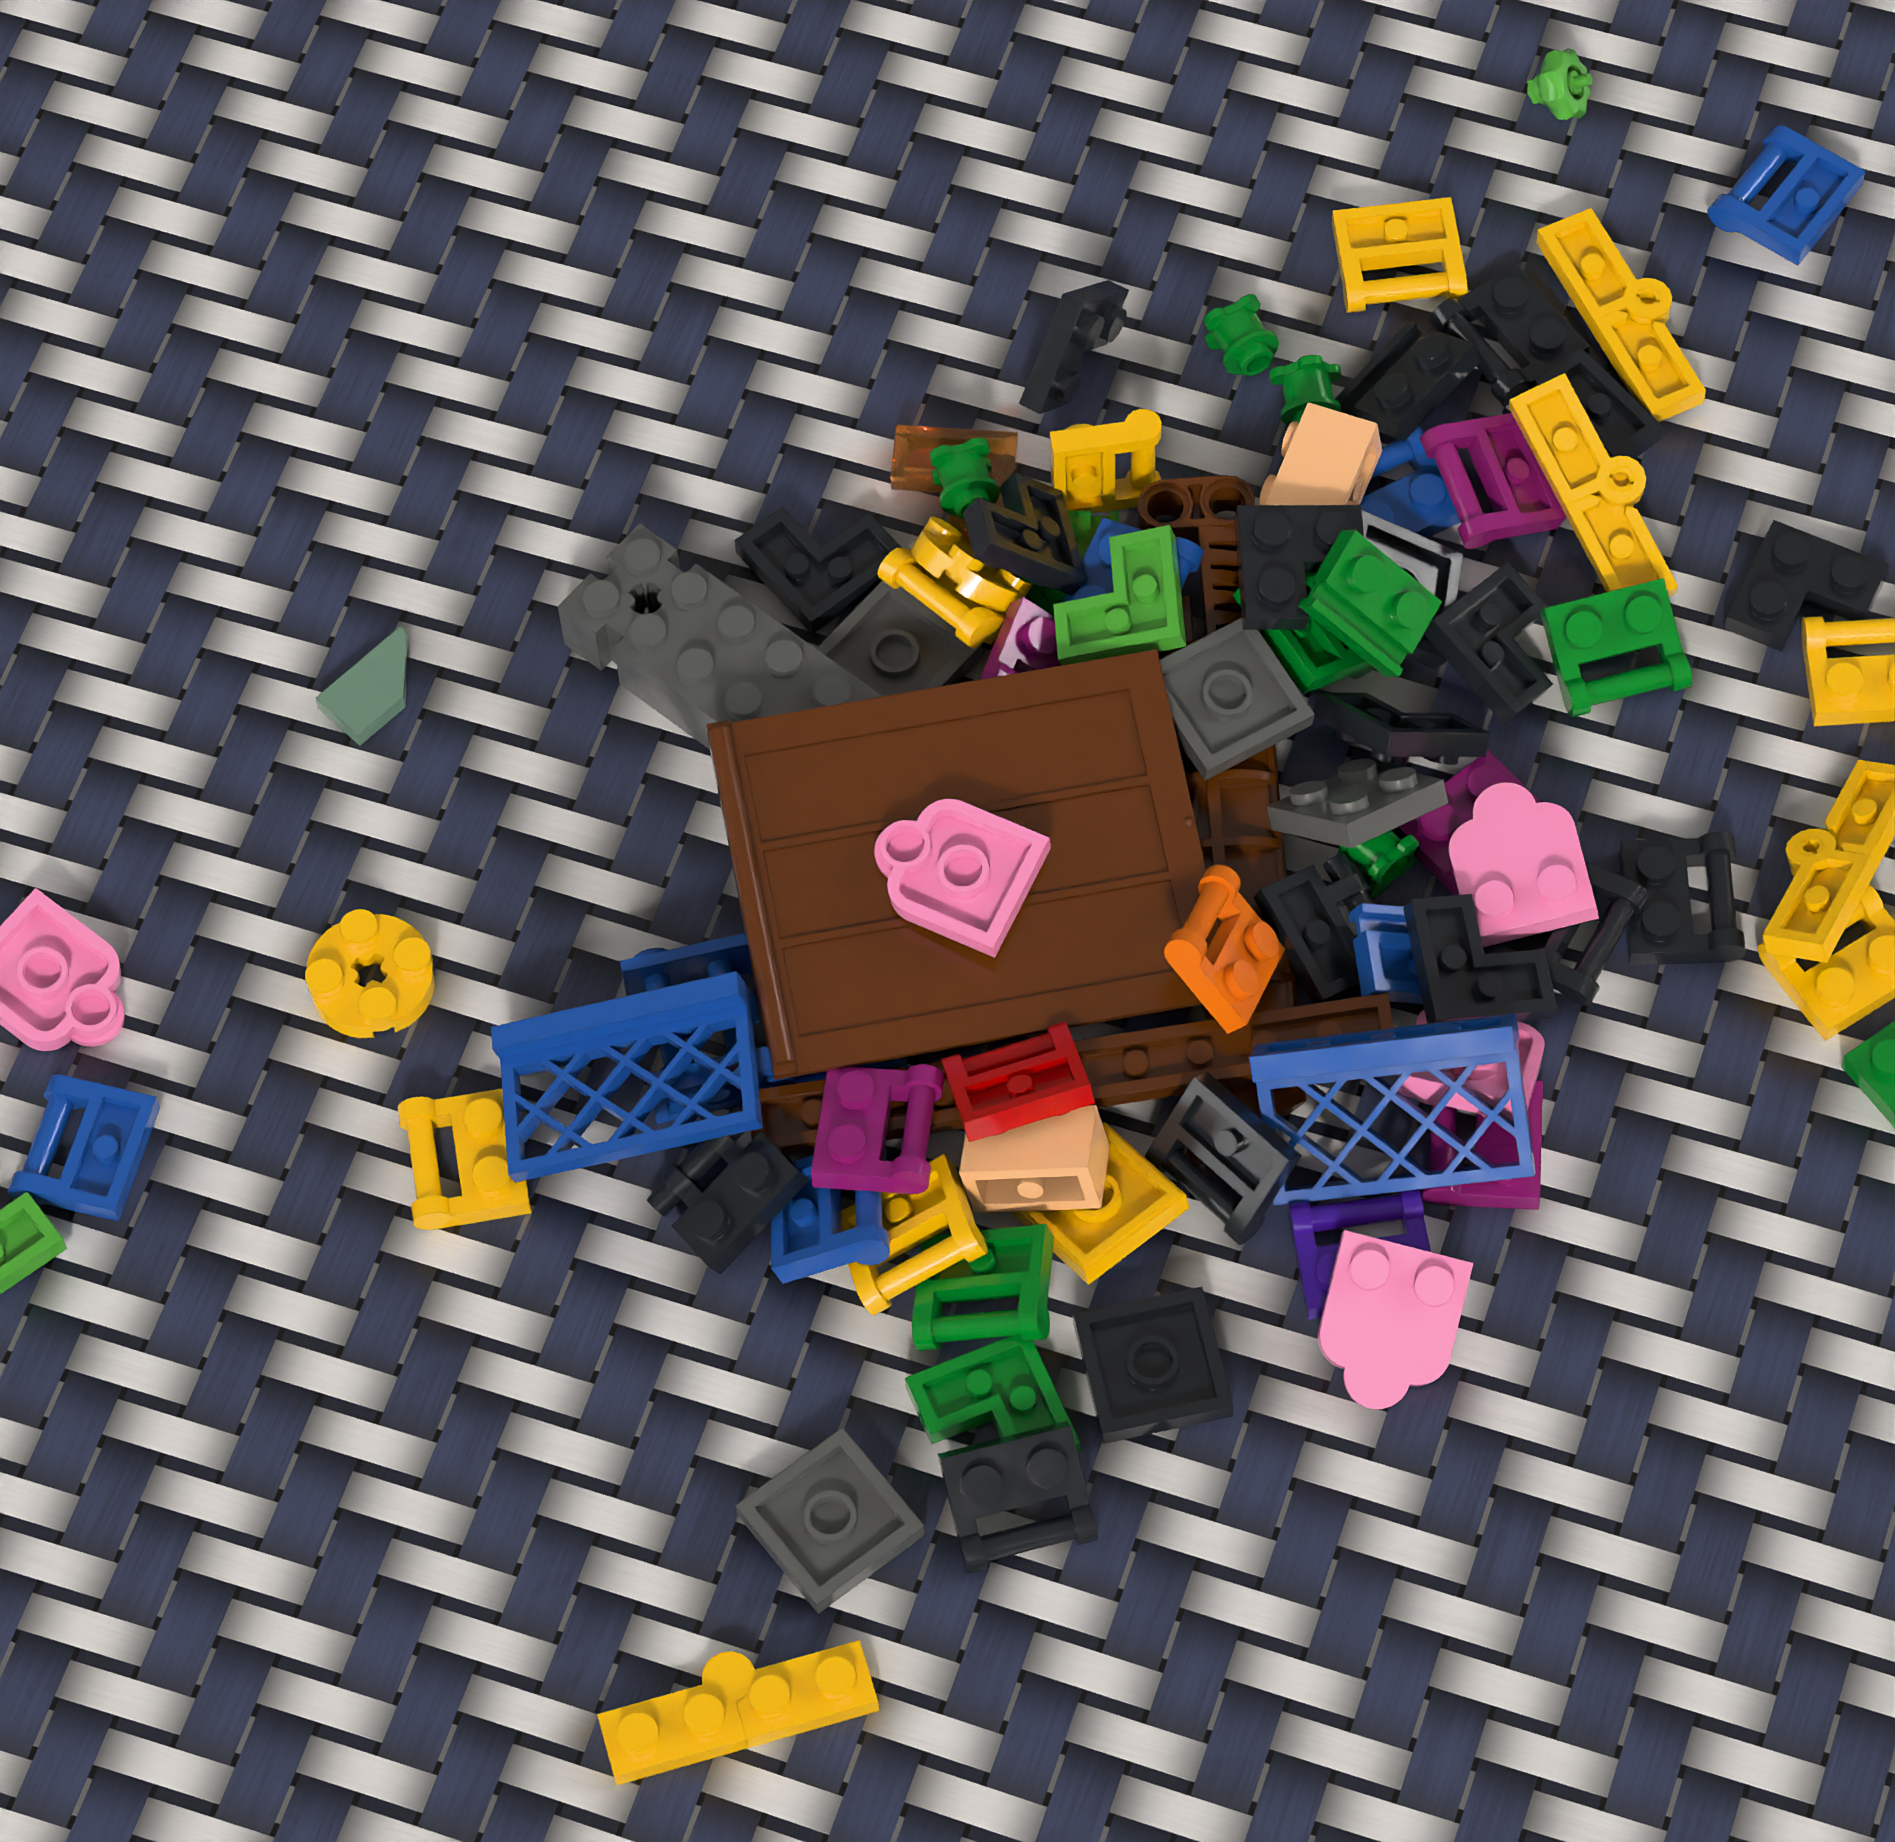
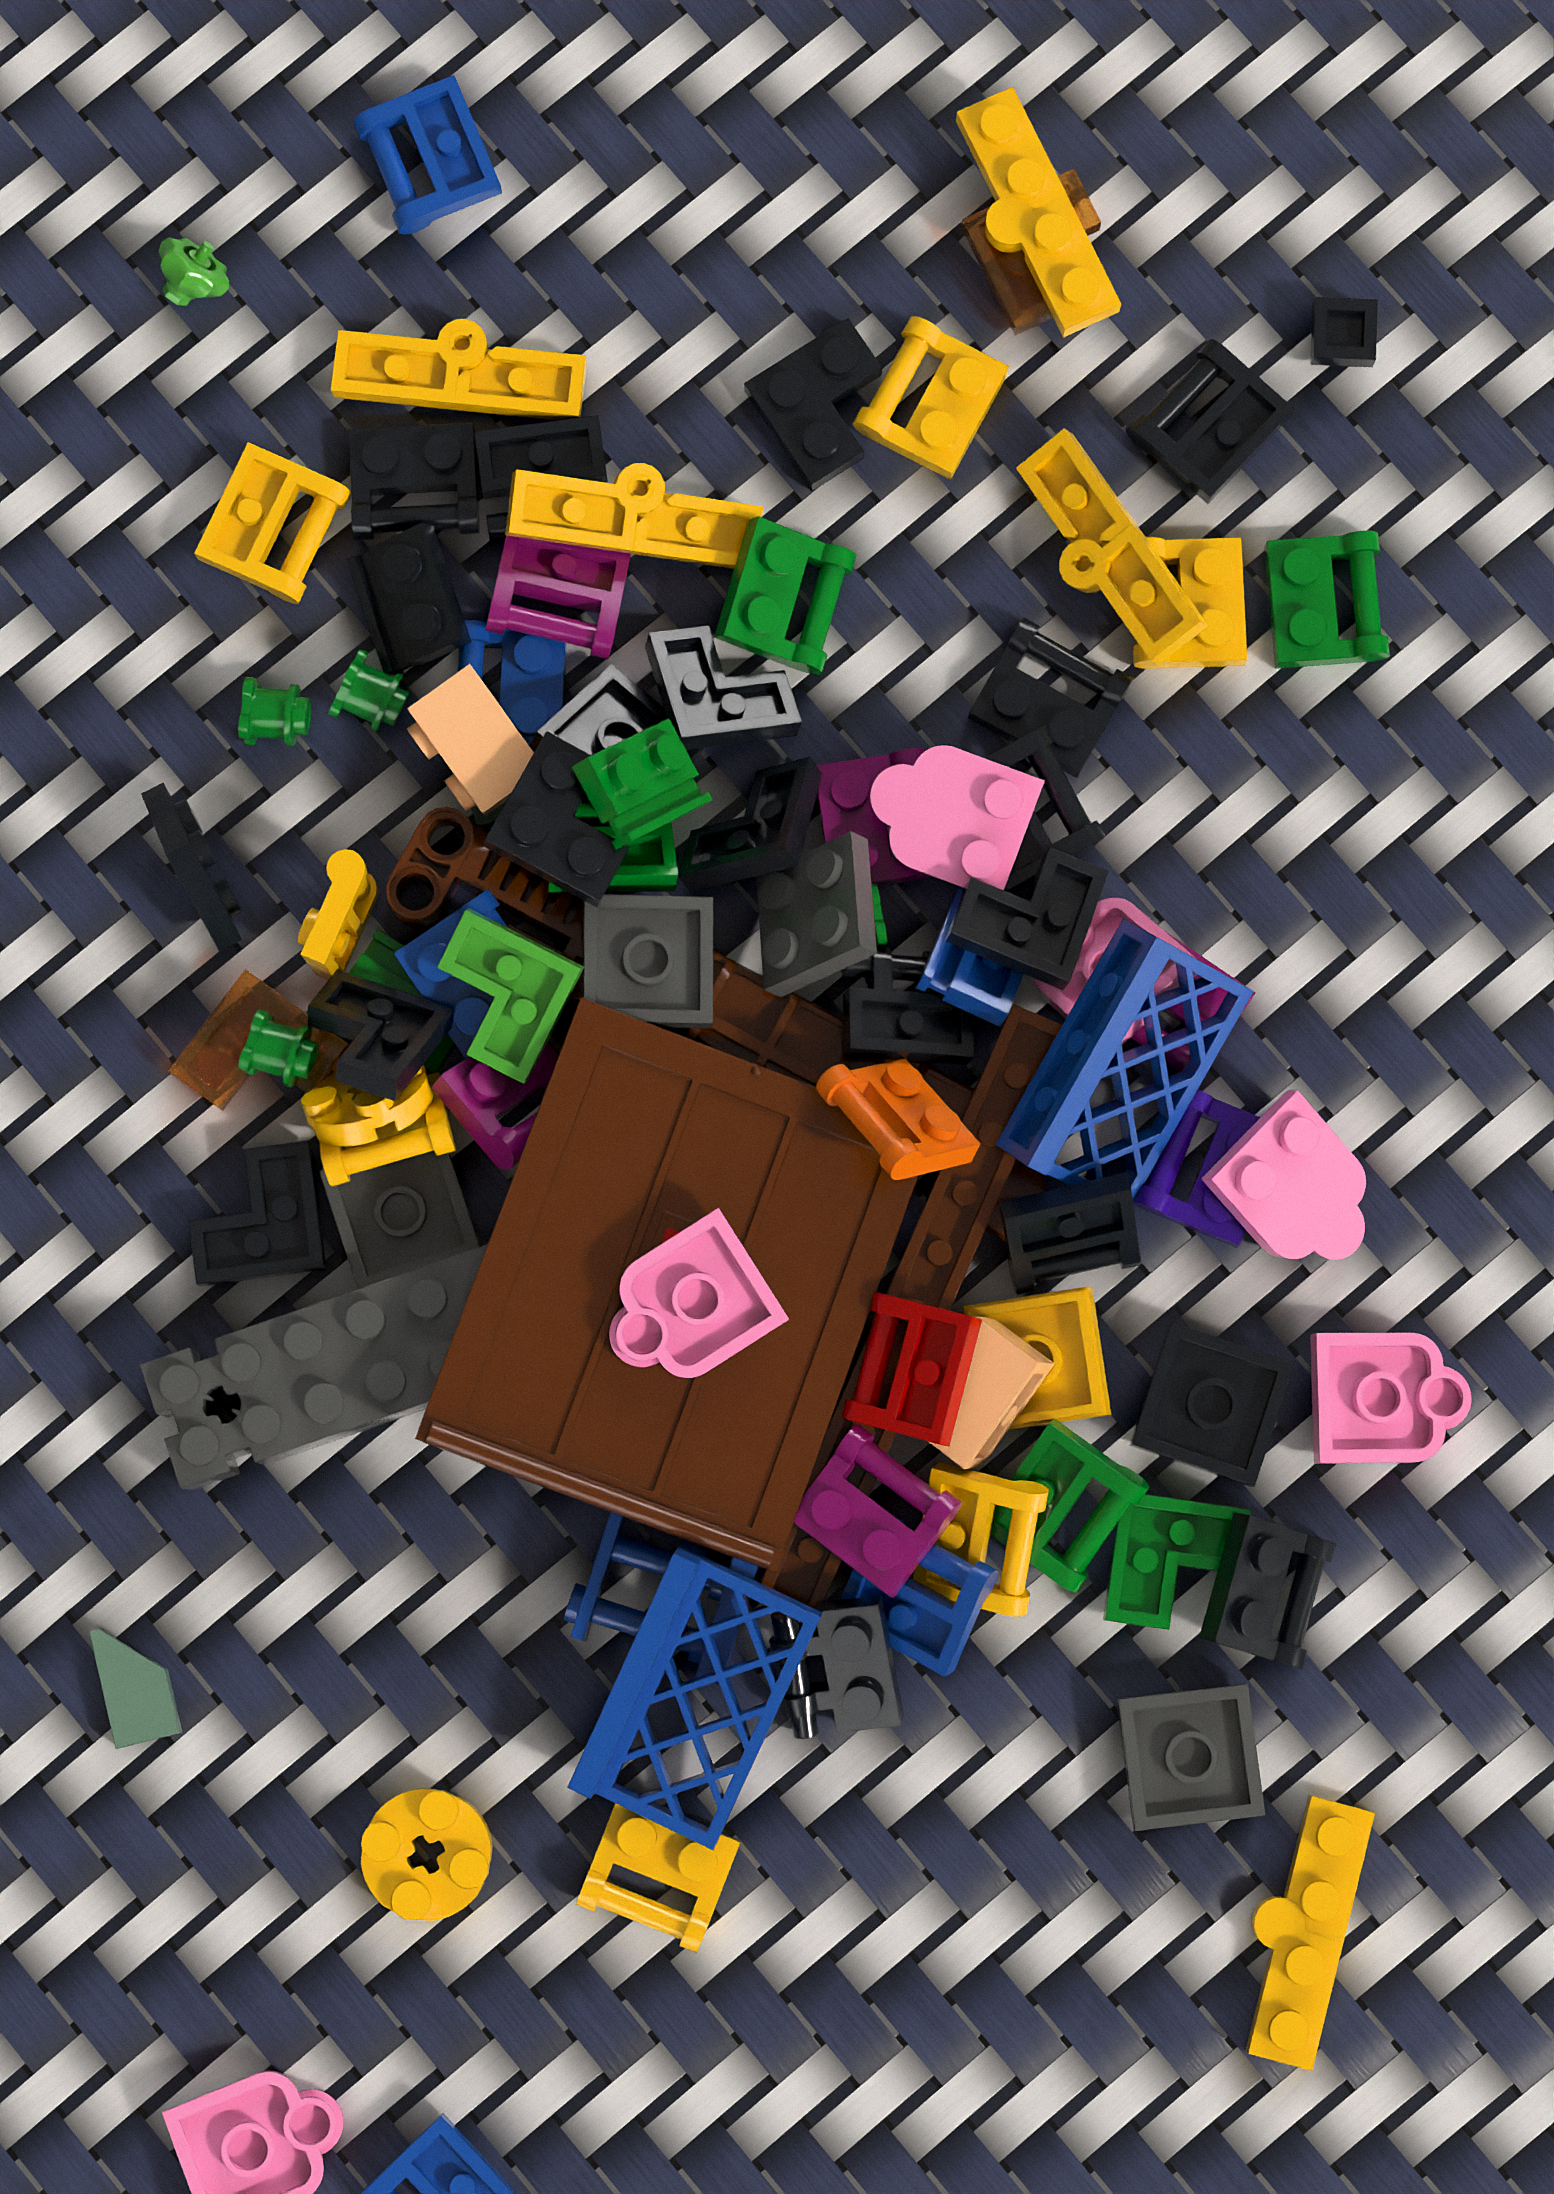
camera: 60 degrees left, 20 degrees up
none -> bright pink plate [1310,1333,1471,1464]

